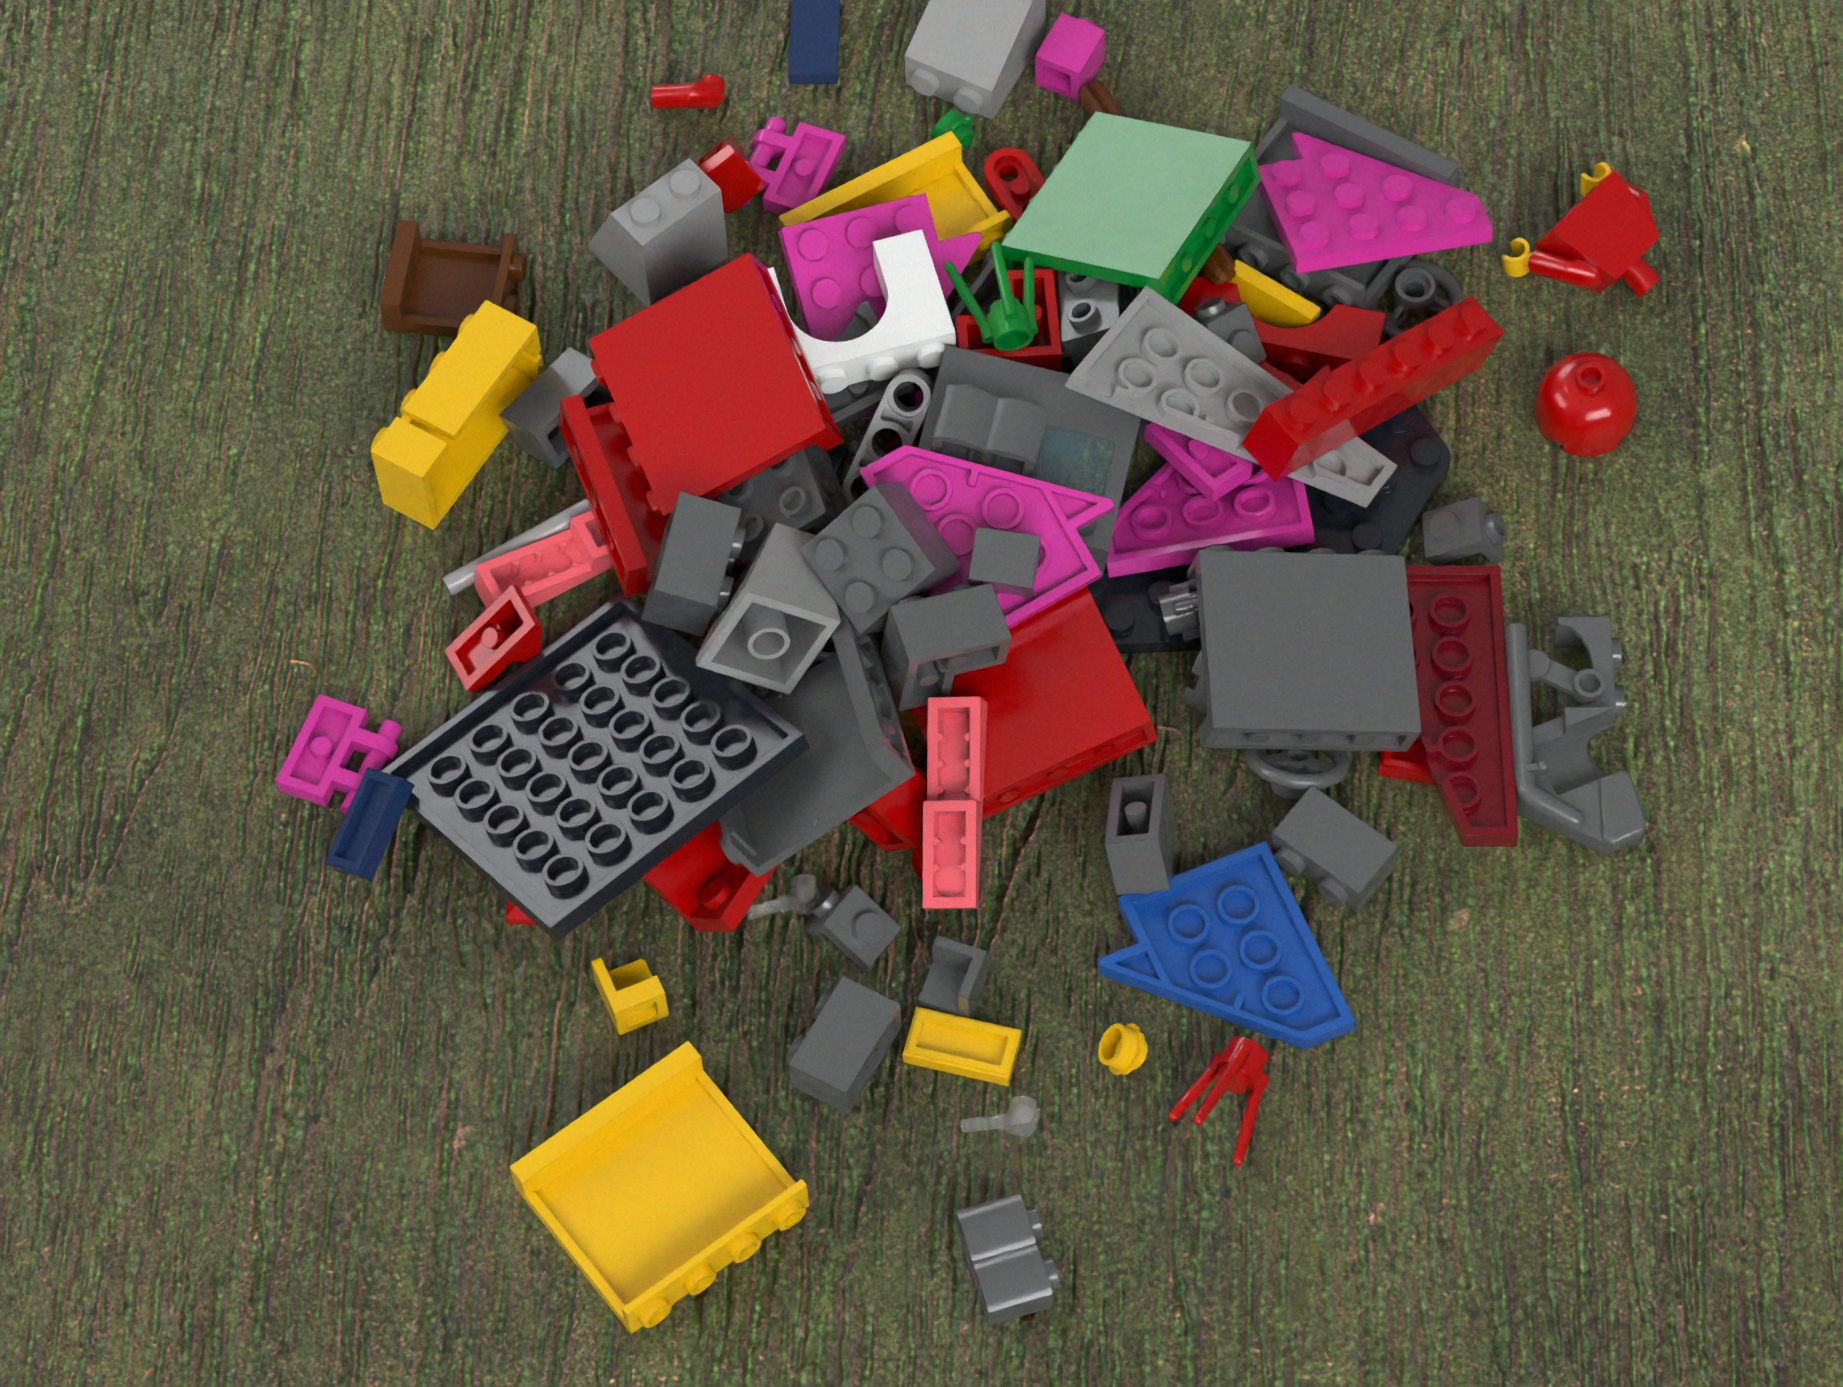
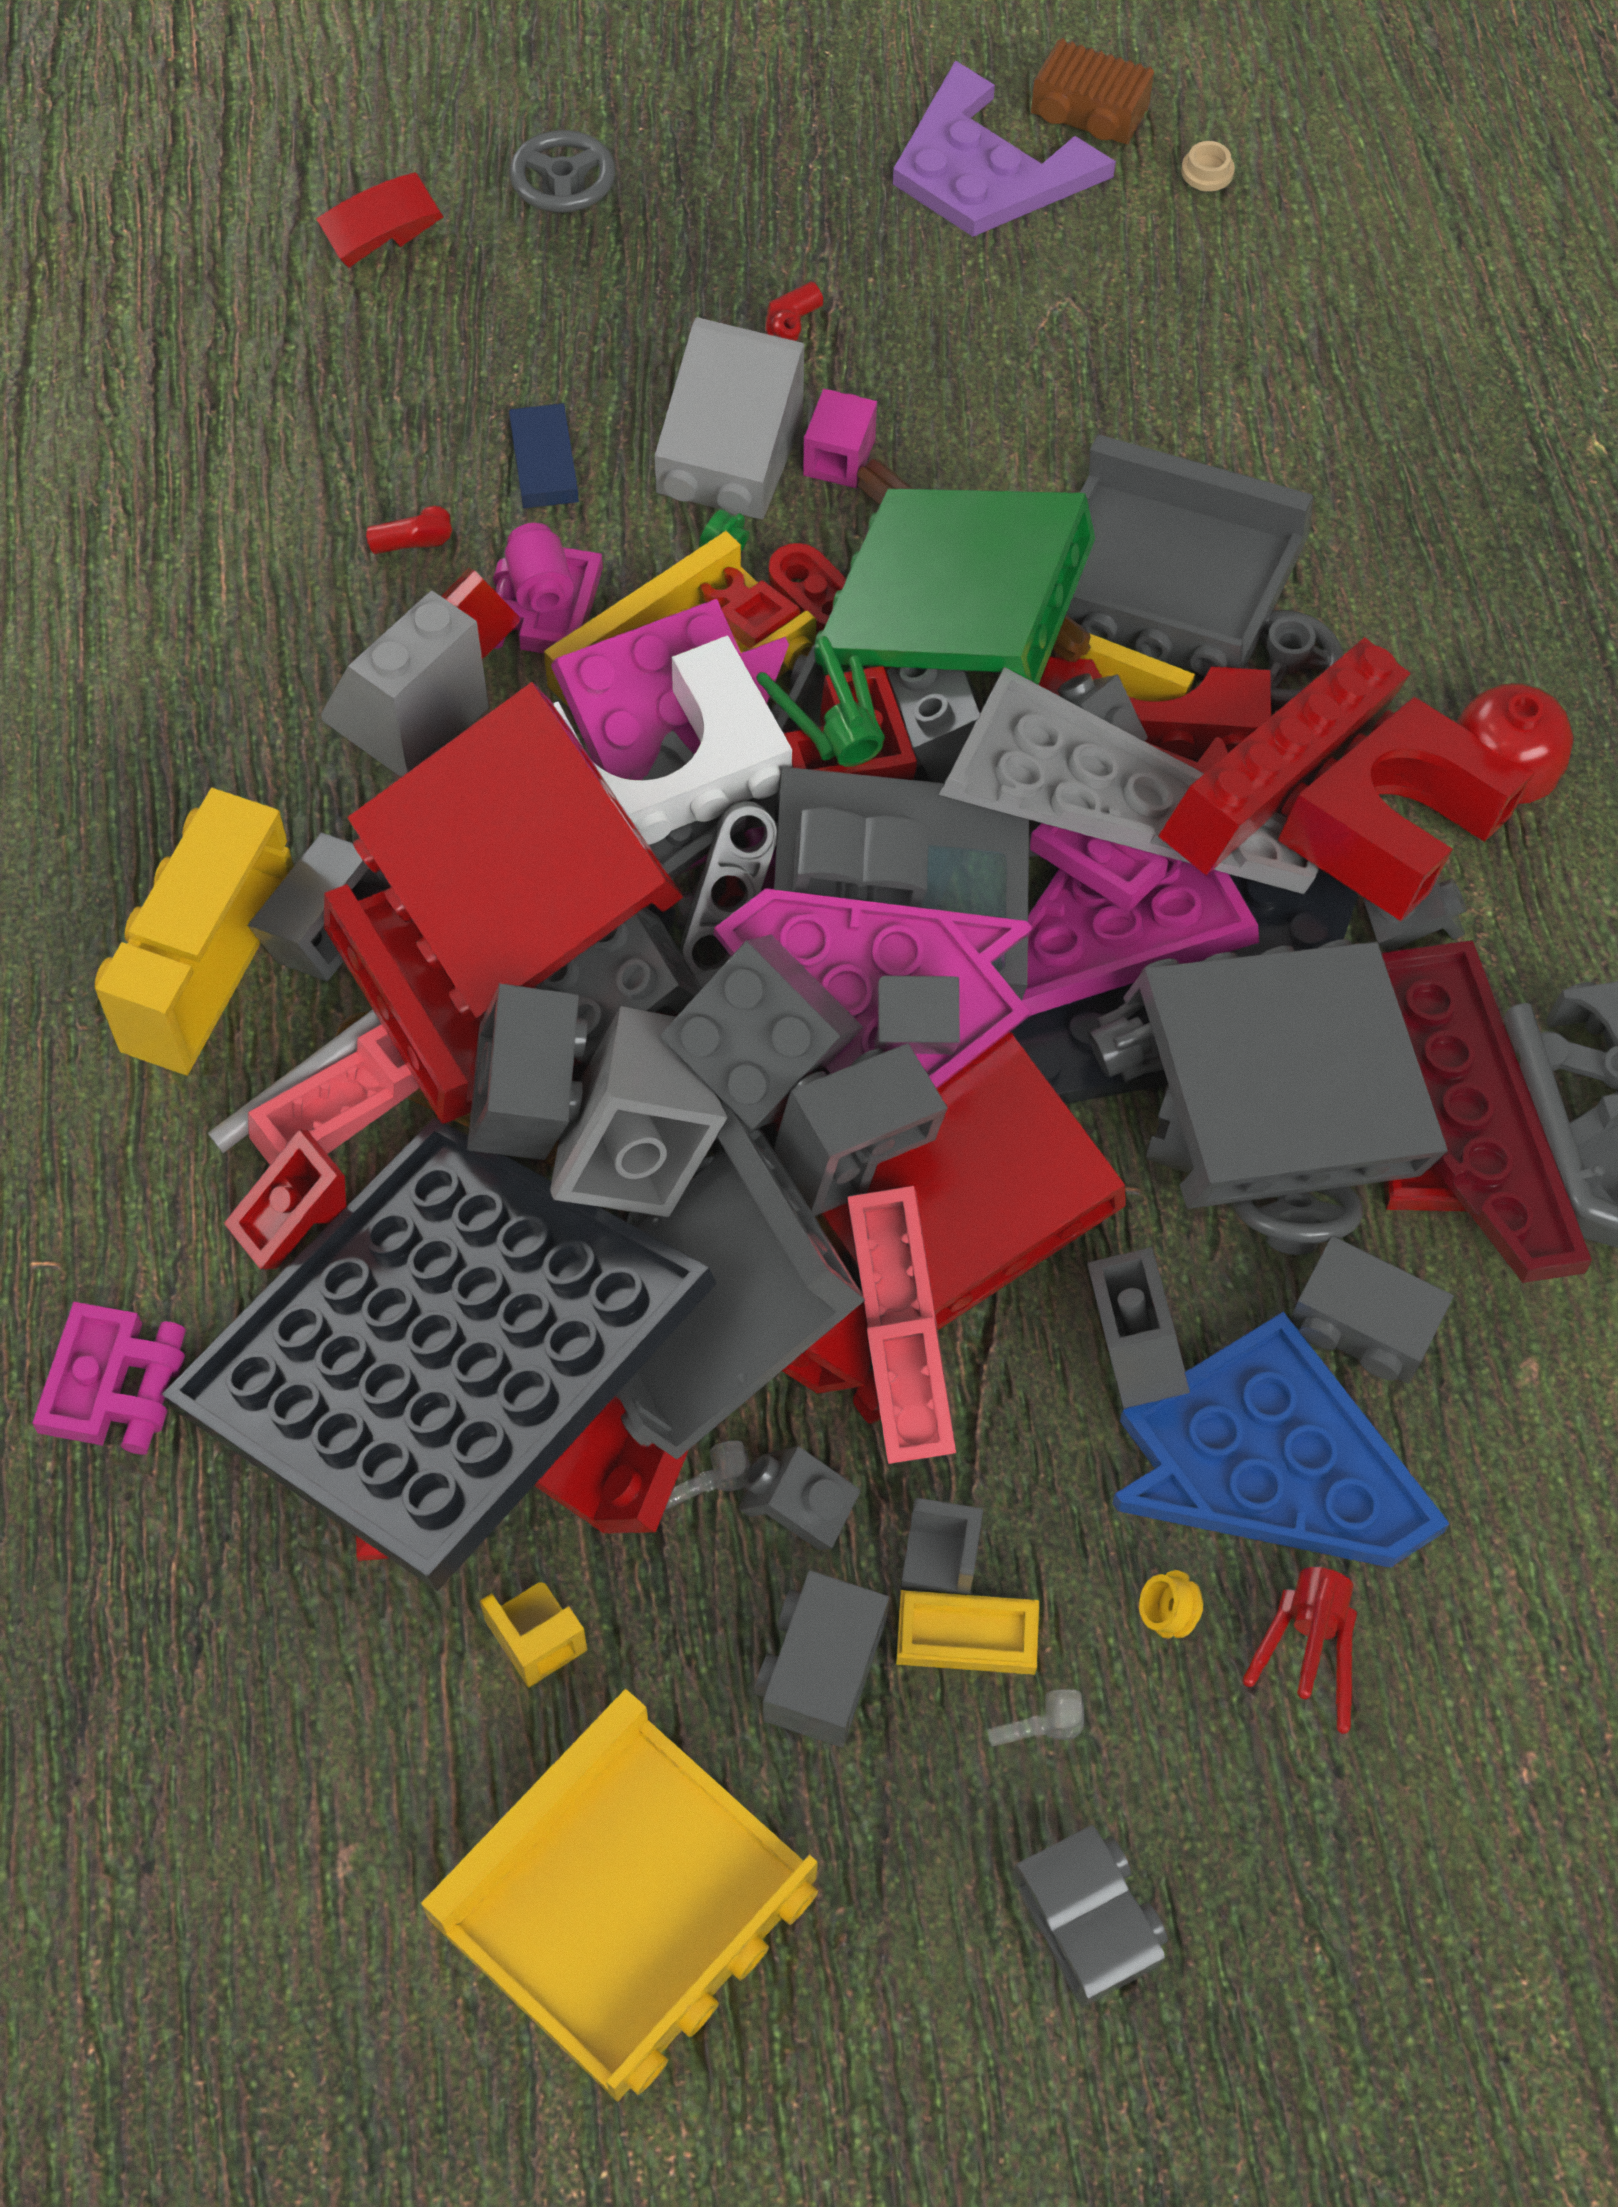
camera: 15 degrees left, 0 degrees up
dark blue tile [324,767,415,882] -> none
reddish brown panel [379,220,527,338] -> none
dark pink wing [1257,132,1493,274] -> none
red torso [1501,162,1661,298] -> none
none -> dark pink brick [504,523,574,613]
none -> red plate [701,567,800,649]
none -> red arch [1278,697,1535,921]

